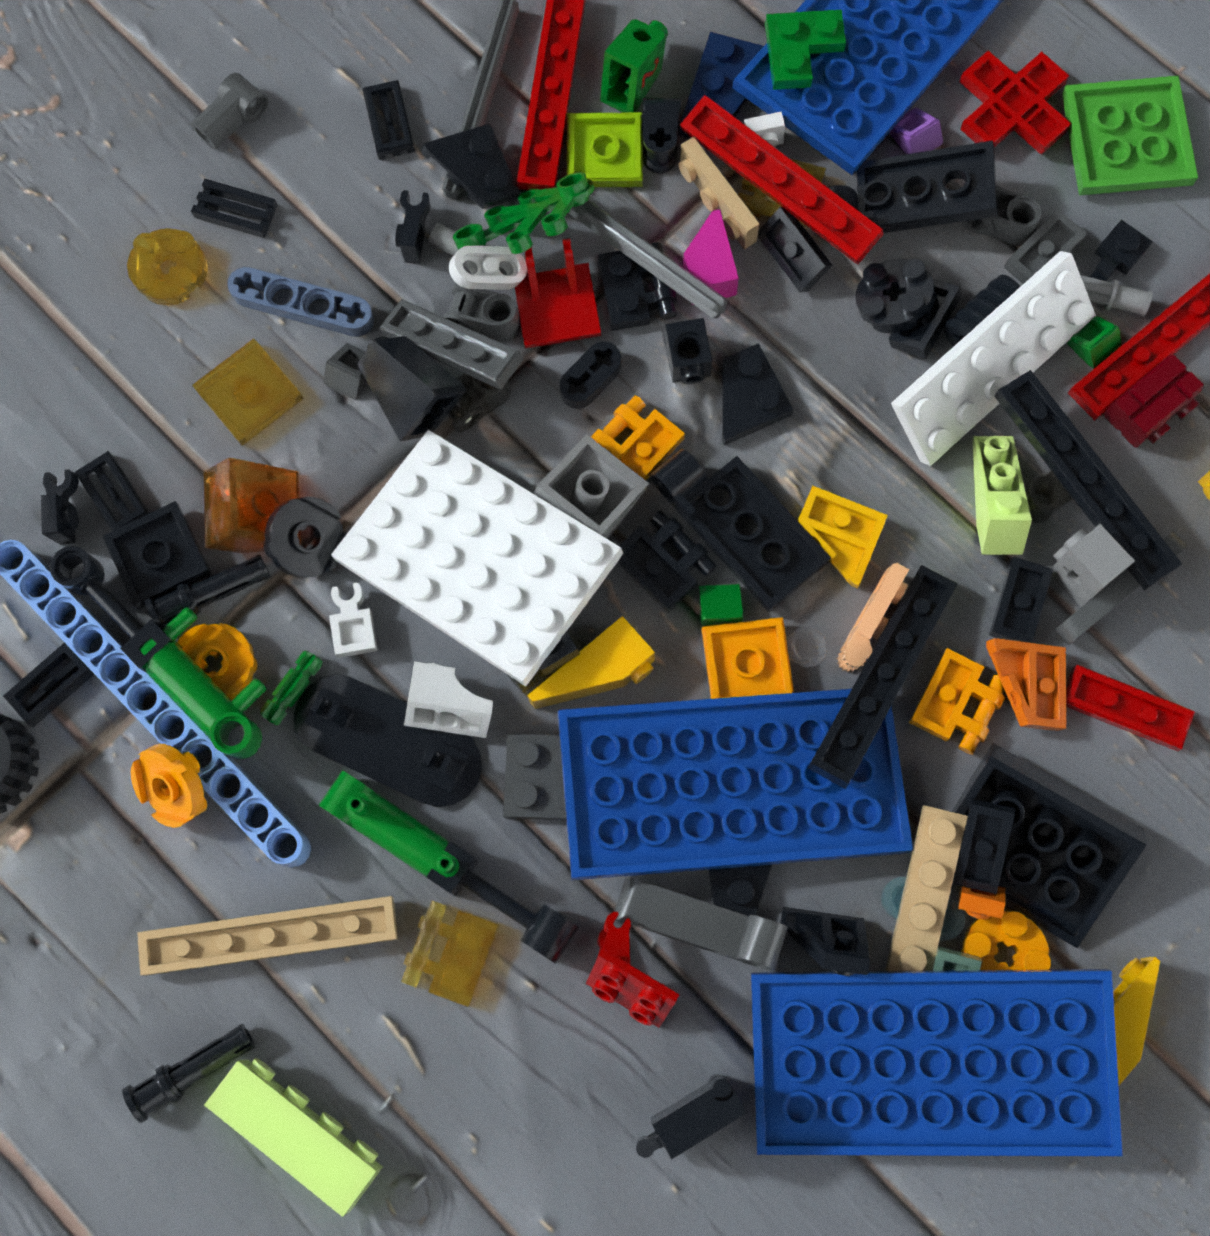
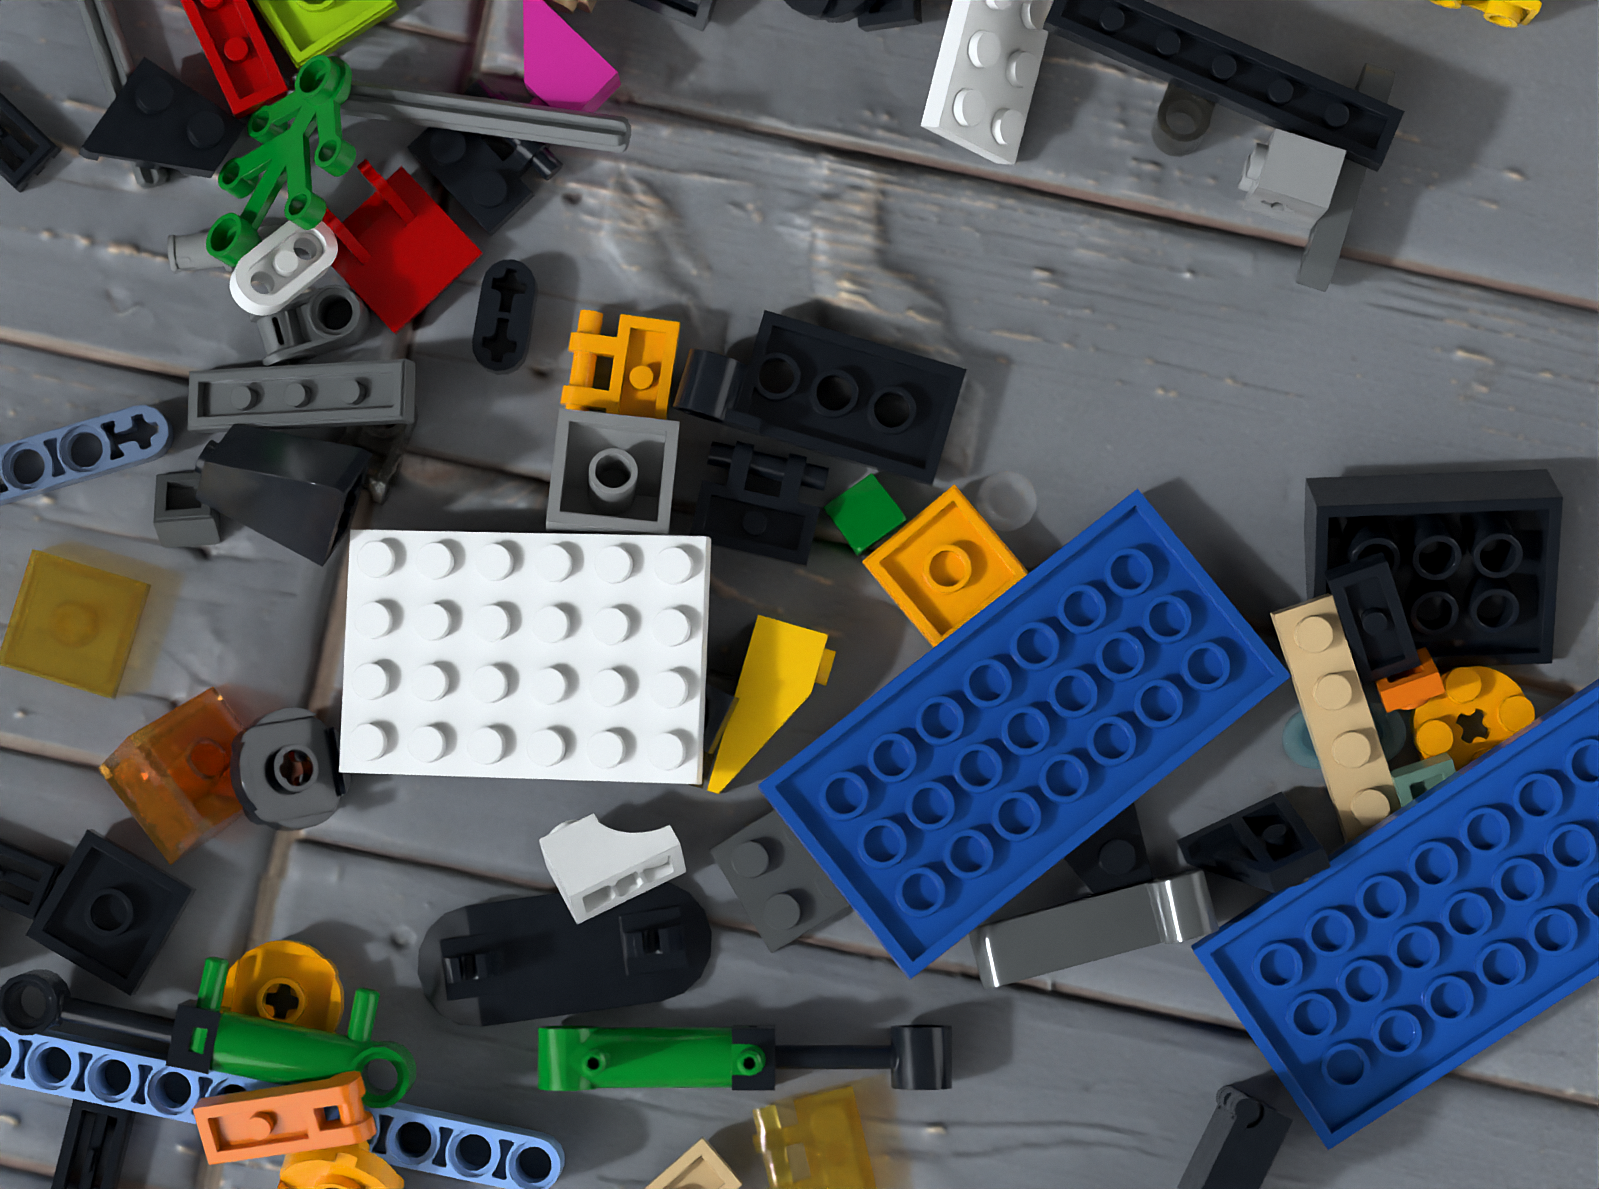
camera: 35 degrees left, 10 degrees up
black pin [145,554,271,628] -> none
green axle [259,650,323,725] -> none
white plate [329,582,378,658] -> none
black plate [395,190,431,264] -> none
red plate [585,912,680,1028] -> none
black brick [664,318,712,384] -> none
black wing [722,343,794,446] -> none
yellow wing [798,485,888,589] -> none
black plate [808,565,958,789] -> none
light nougat hinge [836,563,909,672] -> none
light orange plate [909,648,1005,755] -> none
yellowish green slope [973,436,1032,555] -> none
orange wing [986,638,1066,731] -> none
black plate [989,557,1053,643] -> none
red tile [1066,664,1195,752] -> none
none -> orange plate [192,1071,377,1165]

